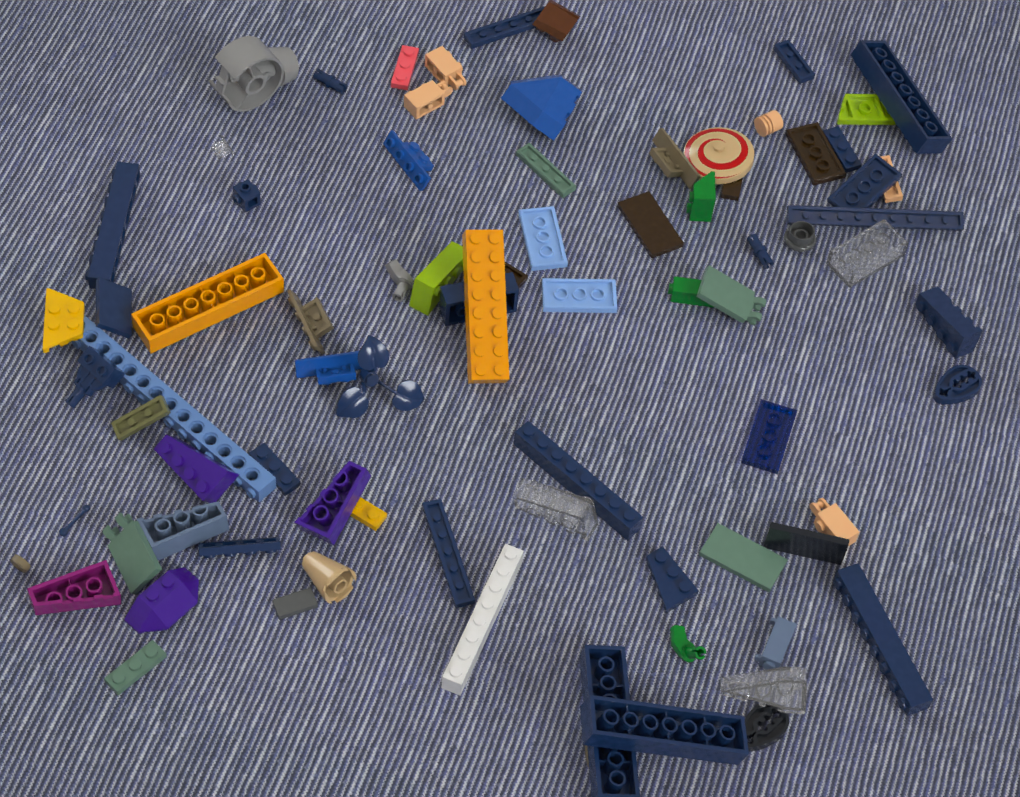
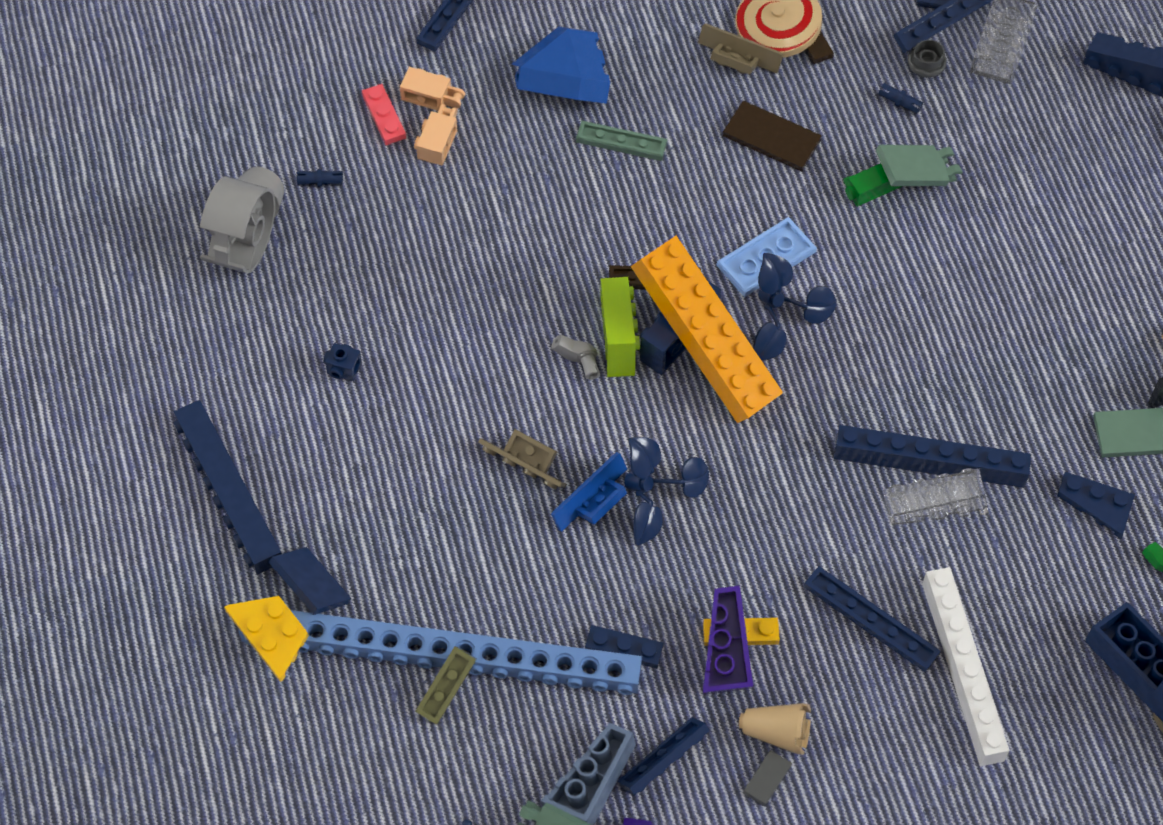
camera: 30 degrees left, 5 degrees up
dark blue brick [65,346,125,408] -> none
light orange brick [131,253,284,354] -> none
dark purple wedge [154,434,239,503] -> none
clear piece [211,135,234,160] -> none
blue bracket [383,130,434,191] -> none
light blue tile [518,206,568,271] -> none
green slope [686,171,716,222] -> none
clear blue tile [741,399,798,475] -> none
none -> dark blue plant [753,253,837,360]

